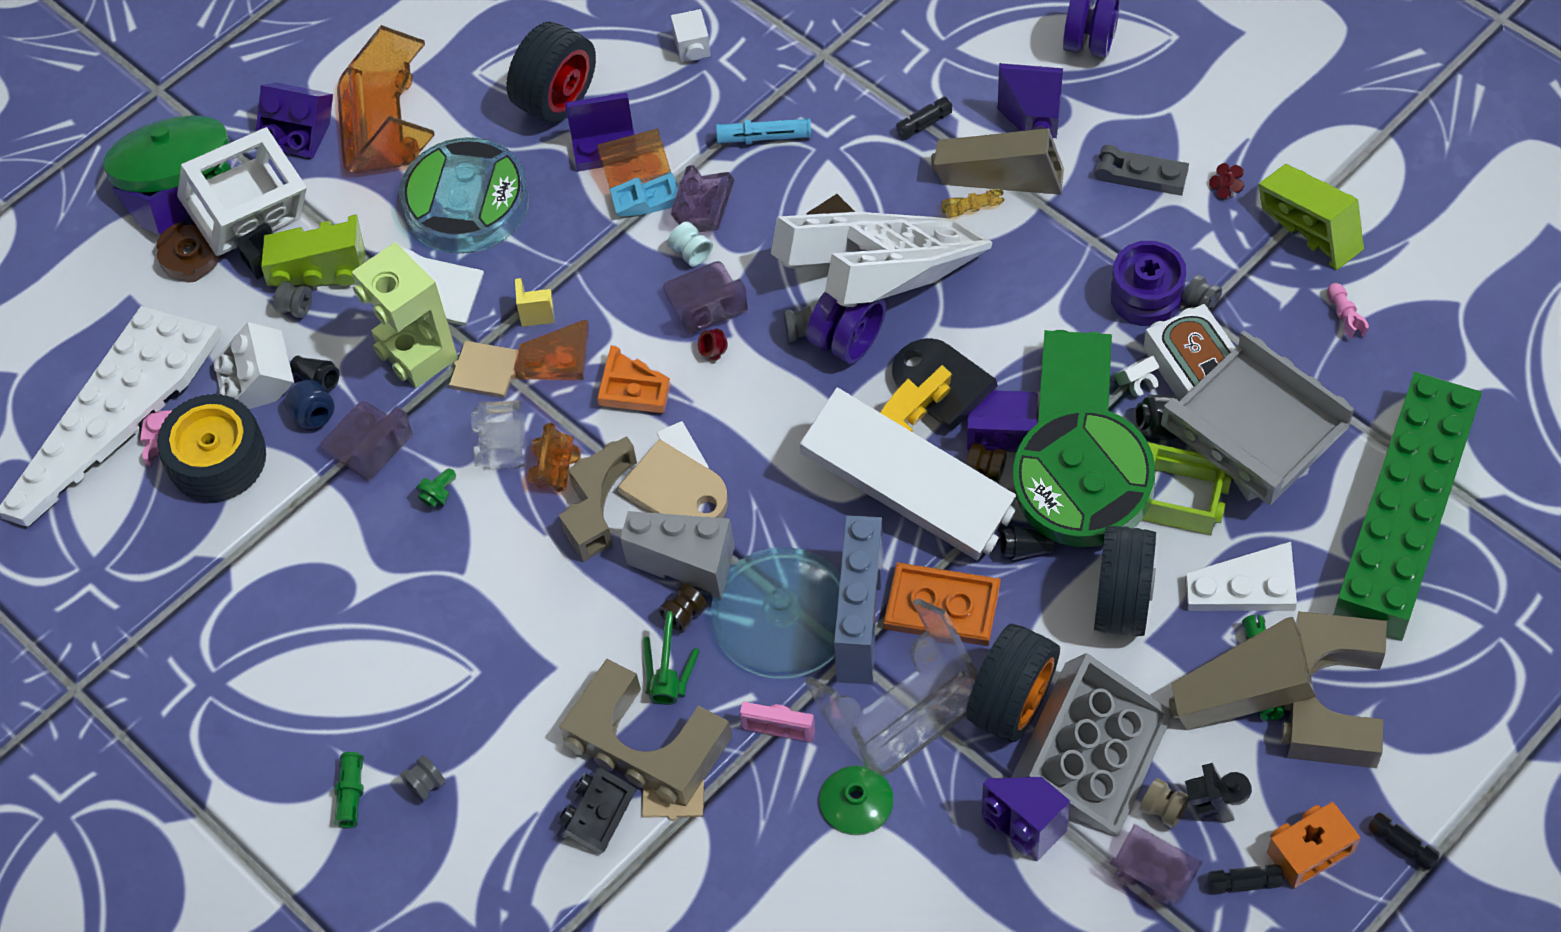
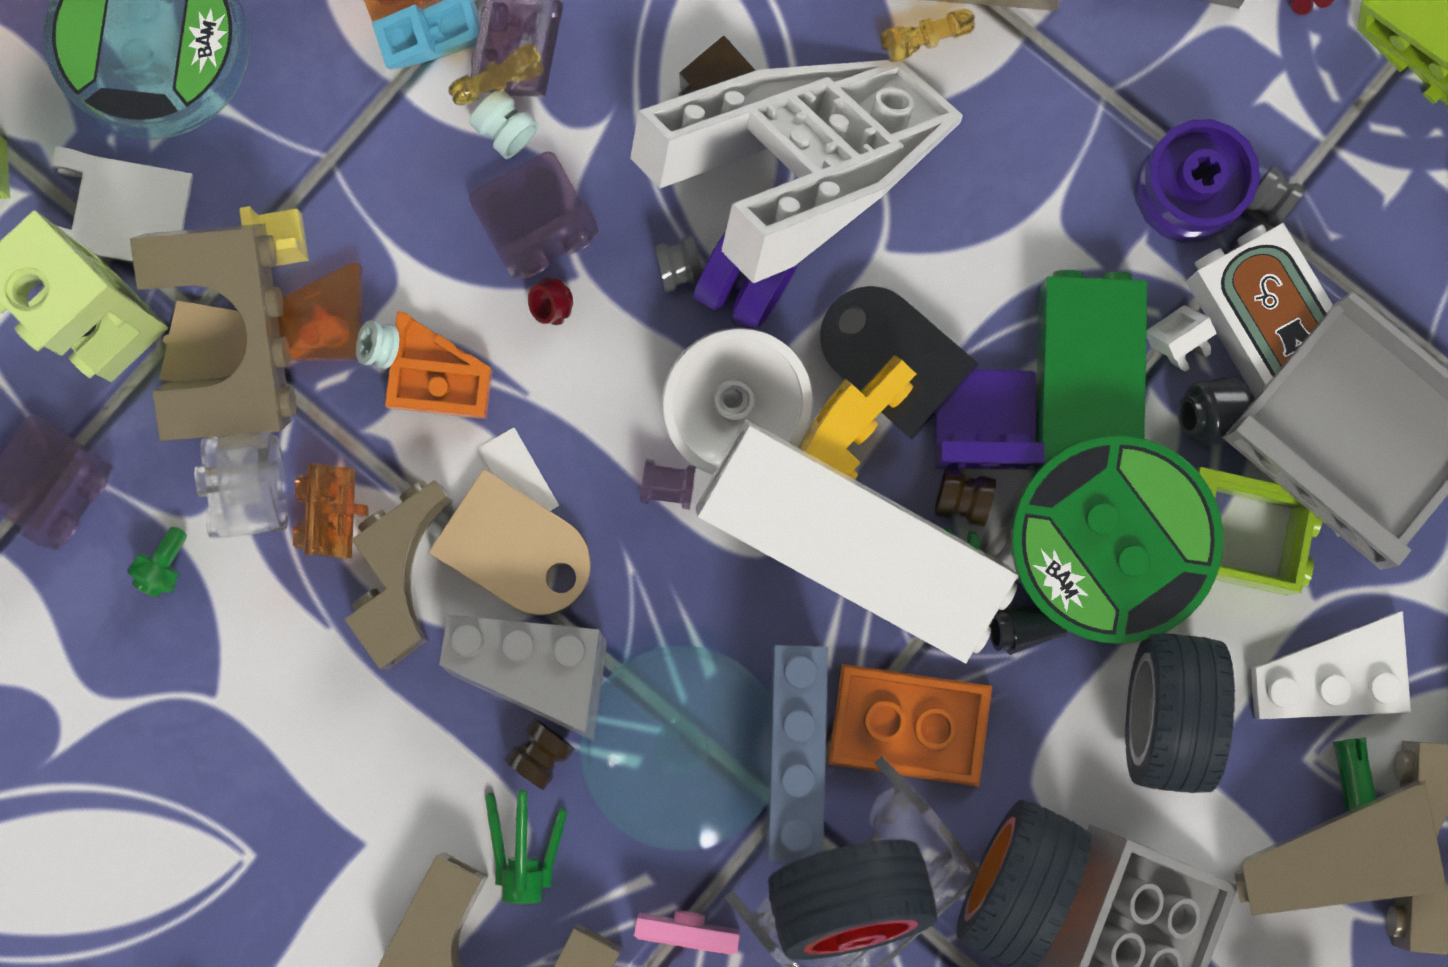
camera: 10 degrees left, 25 degrees up
none -> dark tan arch [130,224,297,441]
none -> light aqua bush [356,320,400,369]
none -> clear yellow piece [449,44,545,106]
none -> clear purple bush [640,459,696,510]
none -> white dish [662,327,813,475]
none -> black wheel [768,839,937,960]

